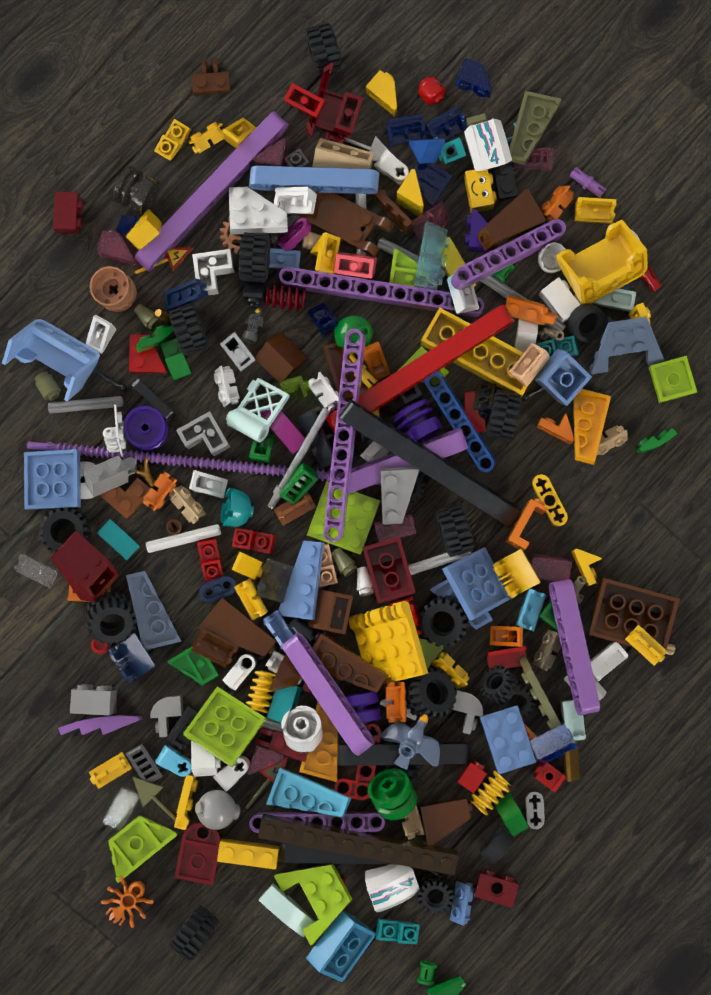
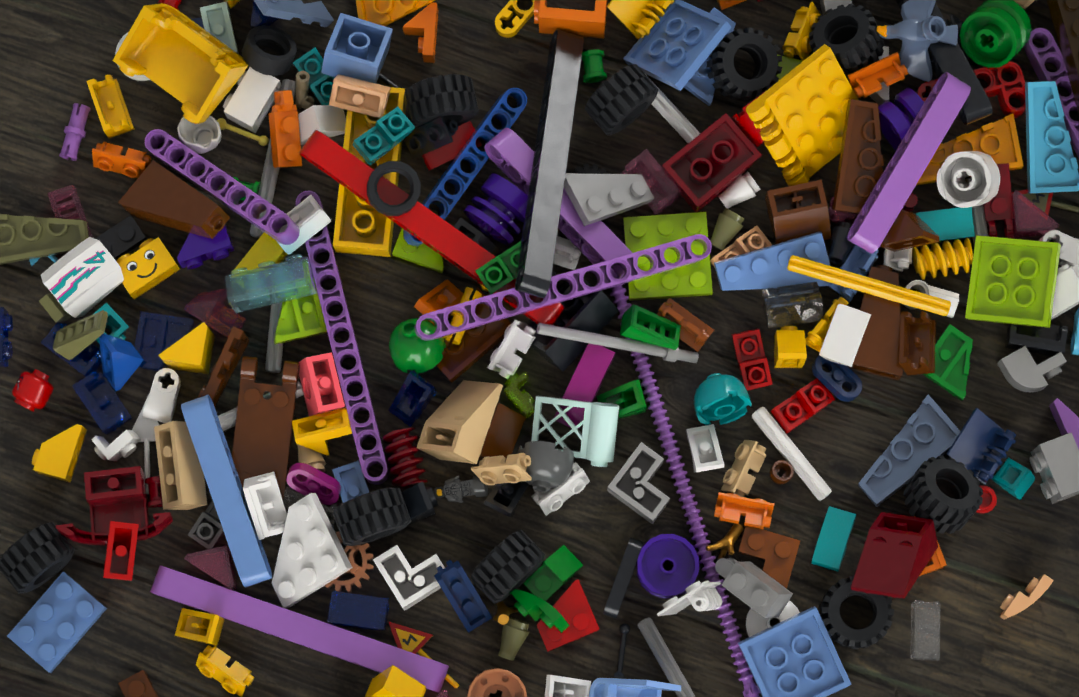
camera: 115 degrees left, 5 degrees down
none -> medium blue plate [7,571,107,673]
none -> olive slope [53,310,108,360]
none -> white bracket [91,430,141,461]
none -> light yellow hinge [217,118,269,146]
none -> clear blue hinge [327,591,389,632]
none -> teal slope [352,106,415,166]
none -> black tyre [367,161,421,216]
none -> tan slope [417,380,503,464]
none -> tan hinge [471,453,532,486]
none -> green slope [475,241,521,294]
none -> dark grey cylinder [518,441,574,492]
none -> green bush [581,49,607,83]
none -> yellow axle [787,255,951,316]
none -> white slope [819,304,871,367]
none -> teal slope [992,457,1035,500]
none -> light nougat slope [999,574,1054,620]

